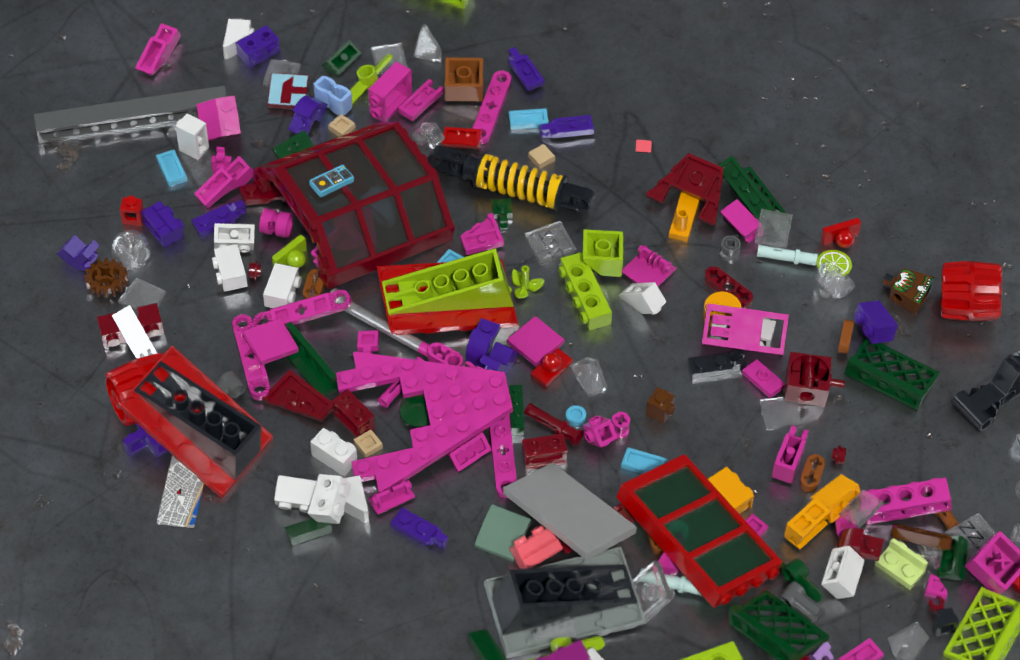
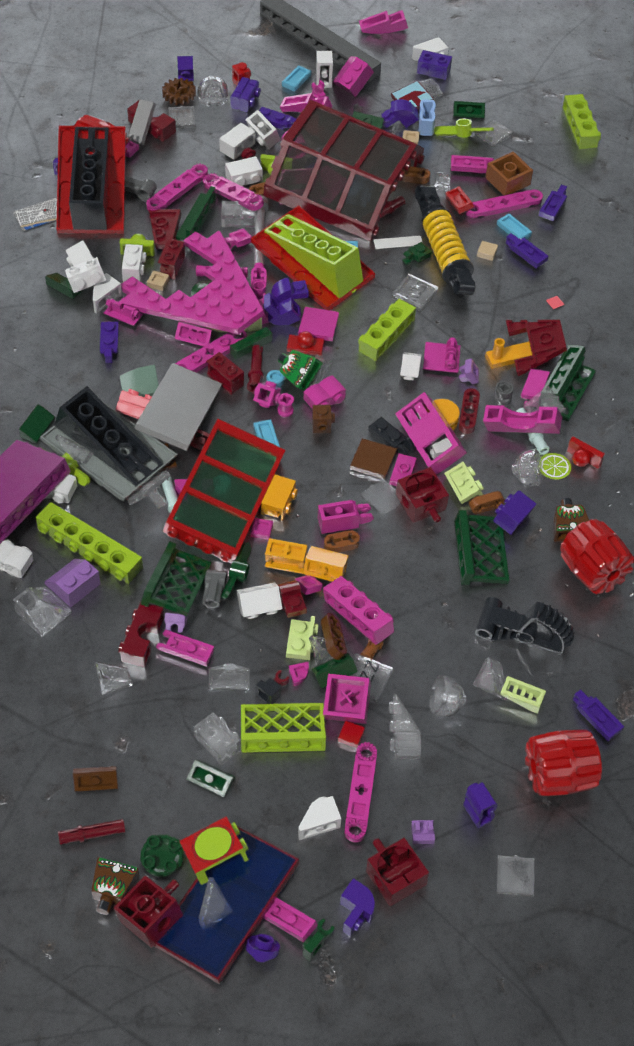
camera: 55 degrees right, 0 degrees up
dark pink tile [243,318,299,365] -> none
tile [309,165,354,198] -> none
dark pink window [368,61,412,122] -> none
clear slope [413,24,441,63] -> none
dark pink wing [460,213,504,255] -> none
lime plant [511,265,545,298] -> none
lime slope [583,229,623,277] -> none
dark red plate [831,445,847,465] -> none
clear piece [839,489,884,528] -> none
none -> lime tile [119,233,155,257]
none -> clear arch [221,201,255,228]
none -> torso [278,350,323,391]
none -> dark pink brick [304,375,346,408]
none -> reddish brown tile [350,438,397,480]
none -> white sticker [374,236,422,249]
none -> yellowish green bracket [444,462,484,504]
none -> medium lavender tile [459,358,479,384]
none -> dark pink arch [483,405,562,434]

